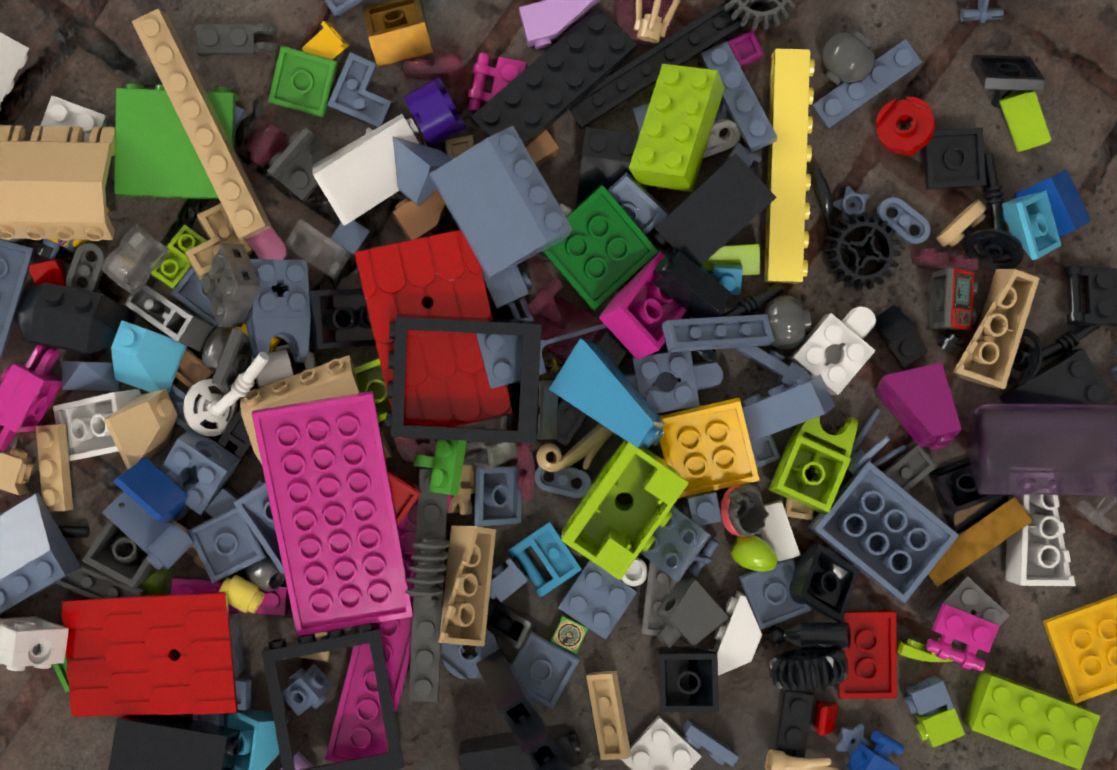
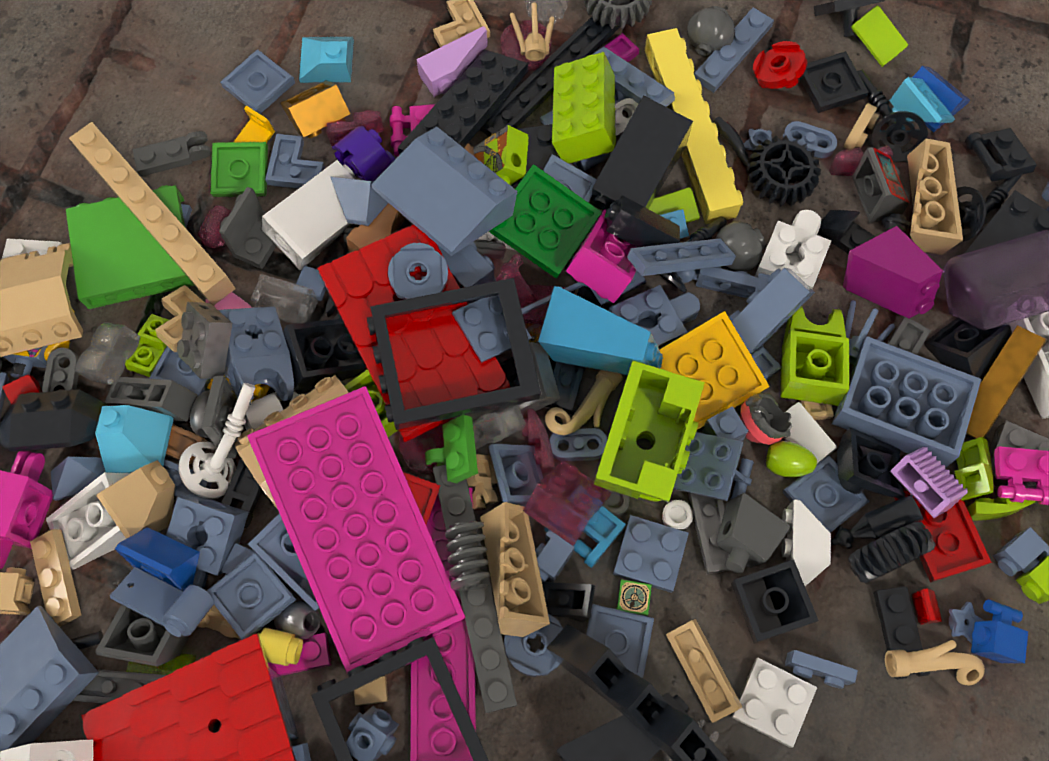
camera: 15 degrees left, 20 degrees down
none -> sand blue plate [388,243,448,300]
none -> lime torso [473,125,529,186]
none -> clear pink bracket [523,461,611,546]
none -> lavender brick [890,447,968,518]
none -> lime slope [954,437,994,501]

